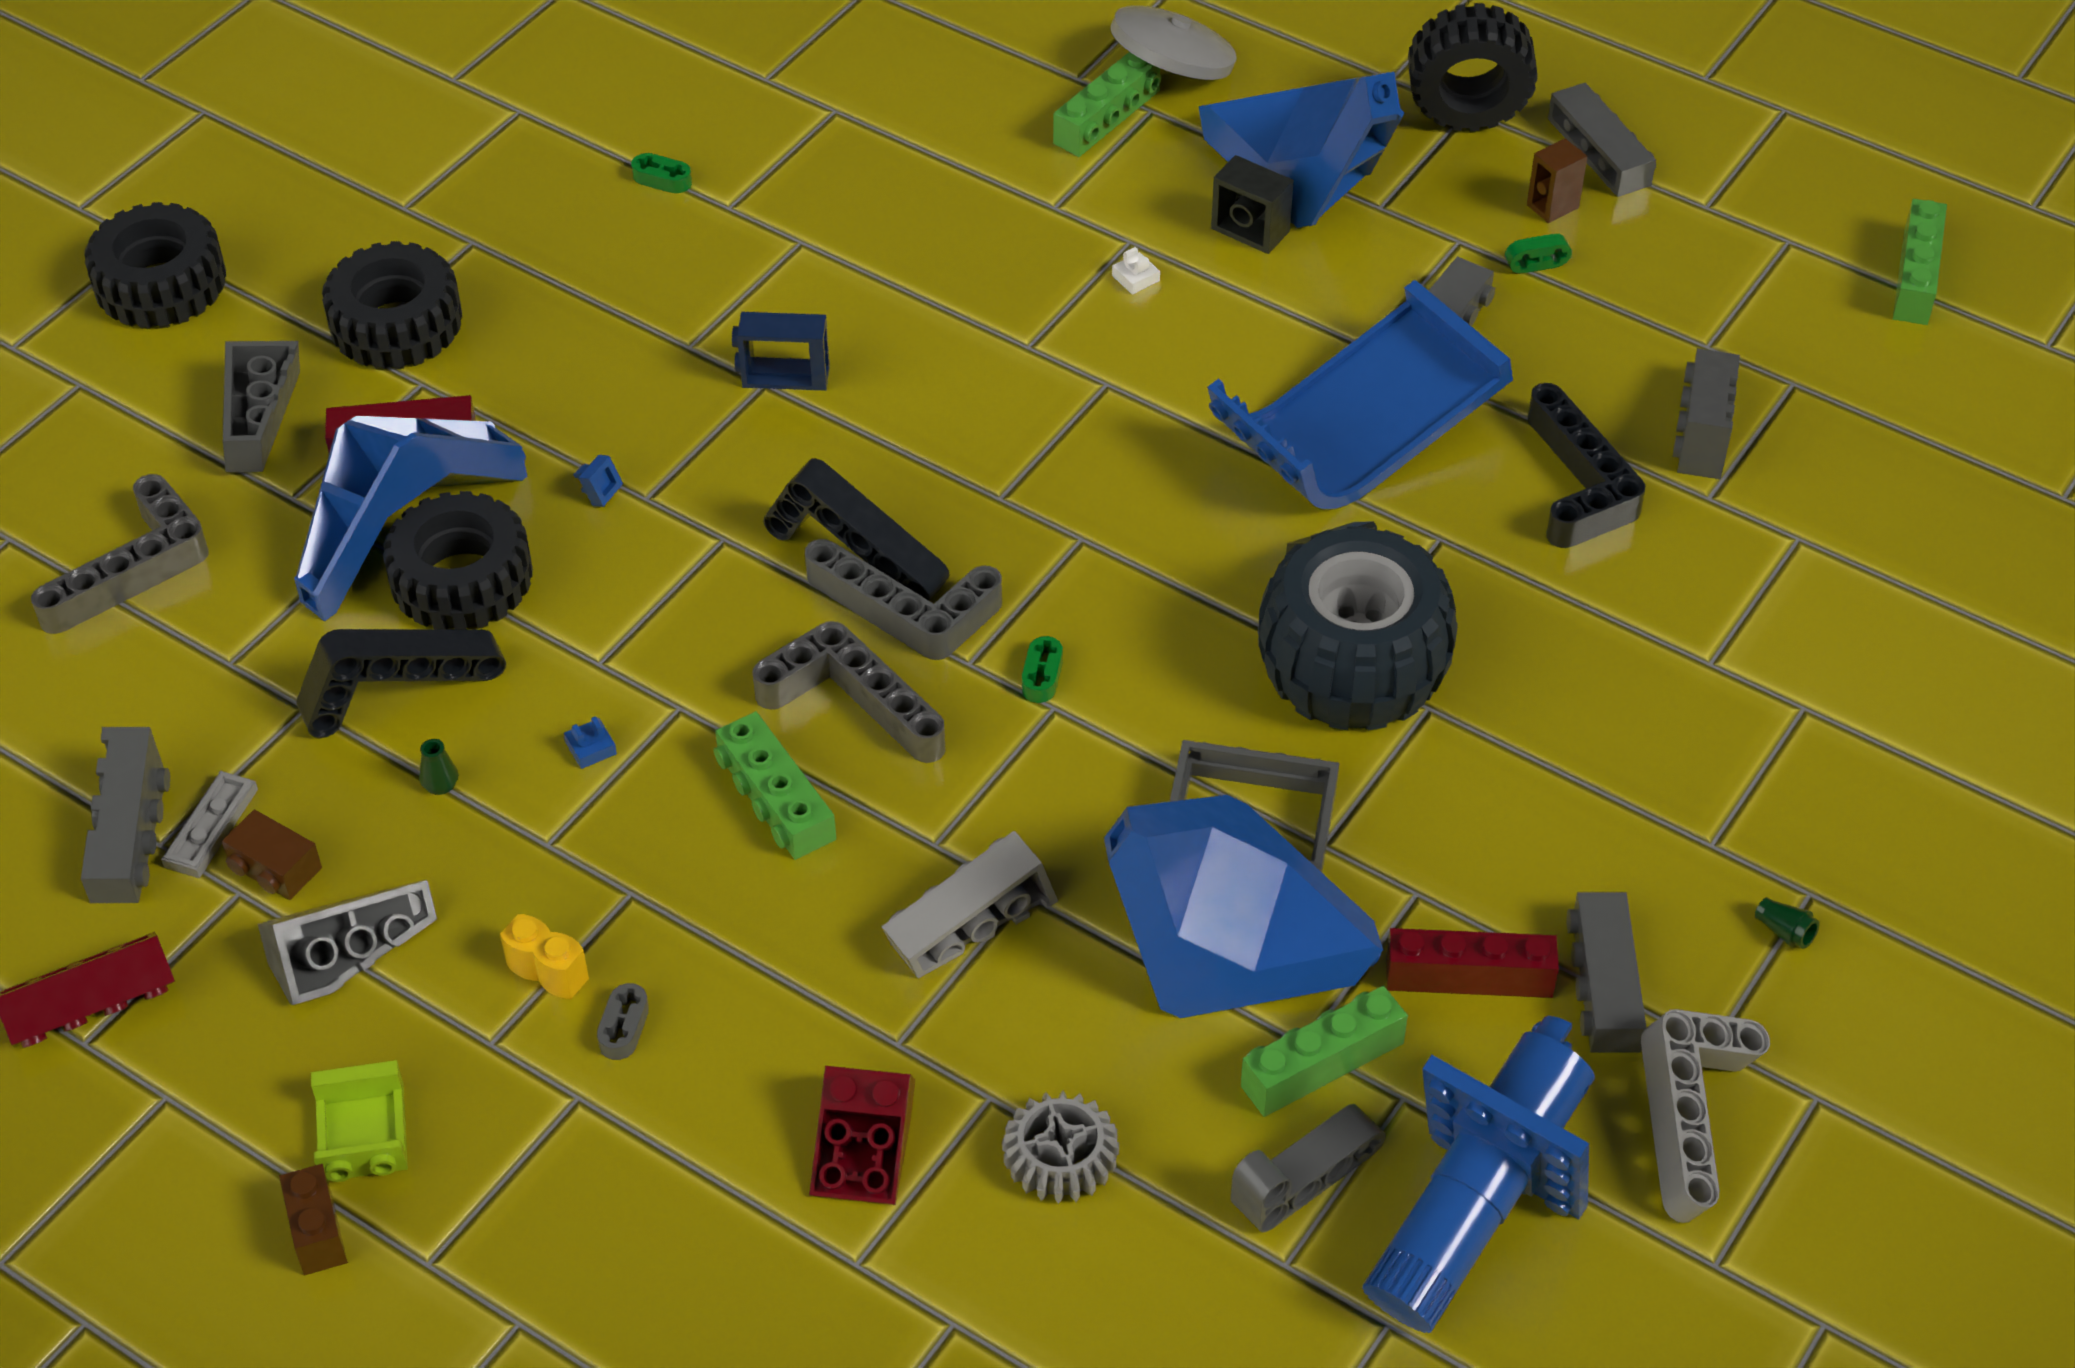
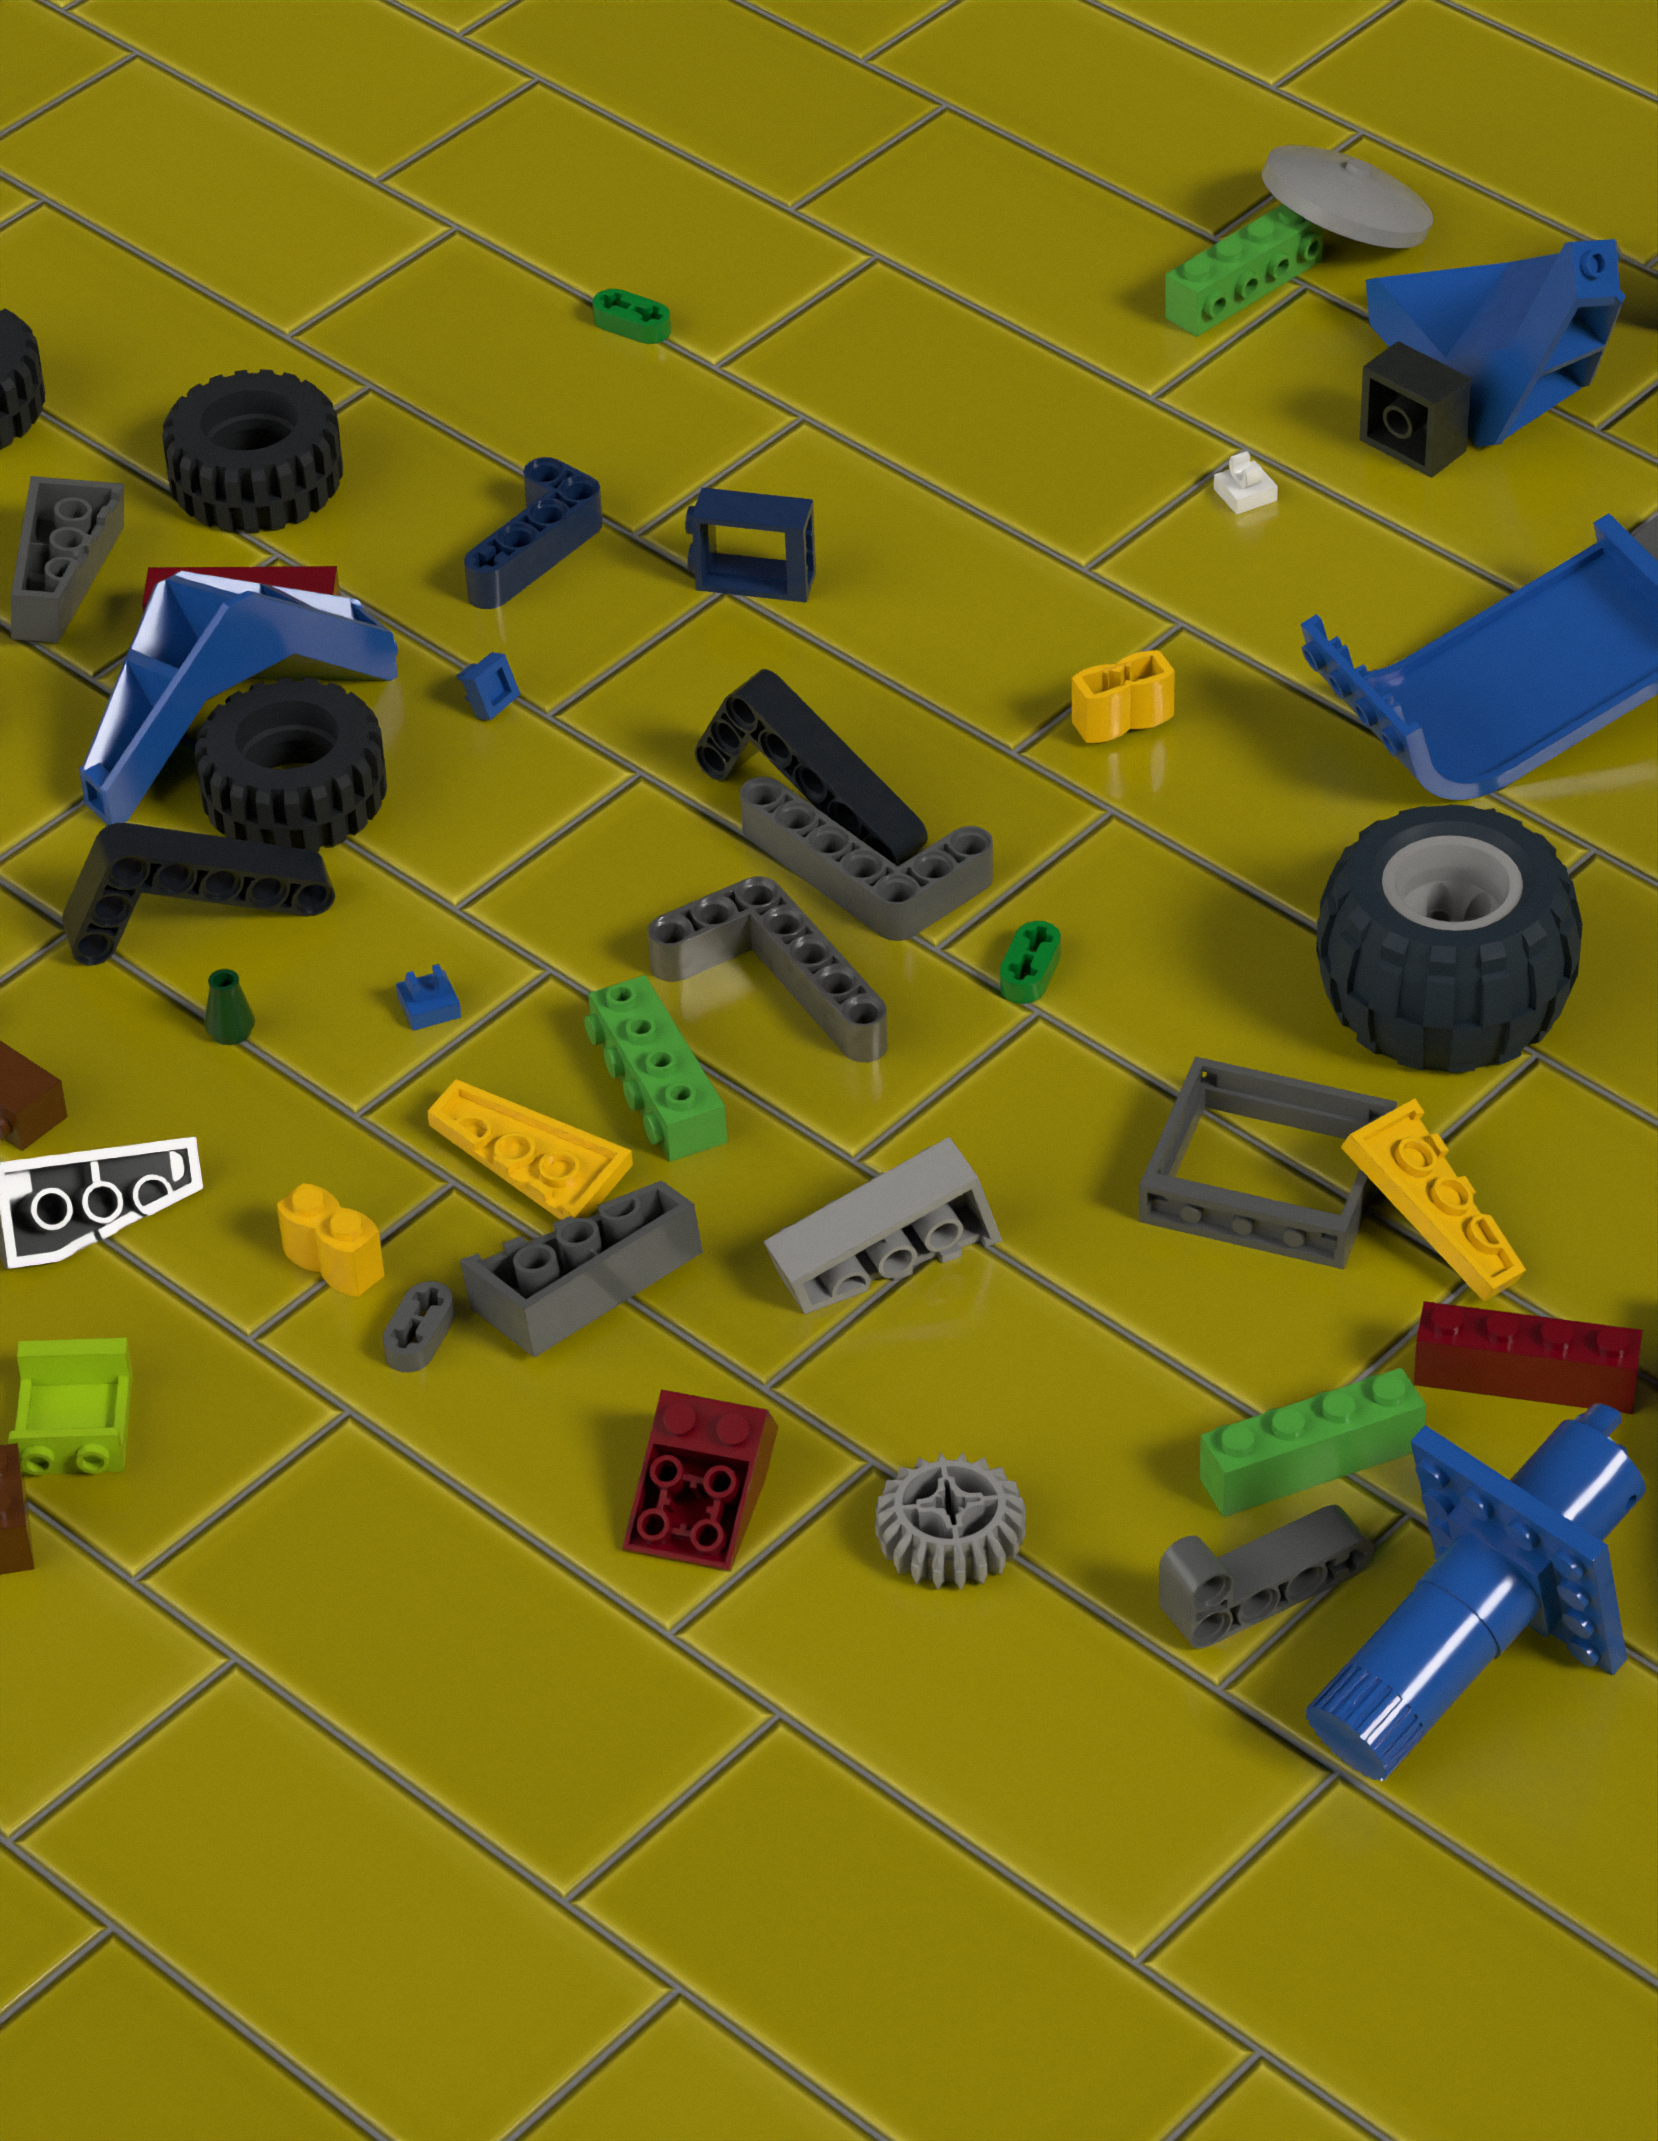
camera: 10 degrees right, 5 degrees down
blue panel [1104,795,1383,1018] -> none
none -> yellow wing [427,1079,633,1220]
none -> dark grey wedge [460,1180,703,1358]
none -> dark blue beam [464,457,603,609]
none -> yellow brick [1072,650,1175,743]
none -> yellow wing [1341,1098,1526,1302]

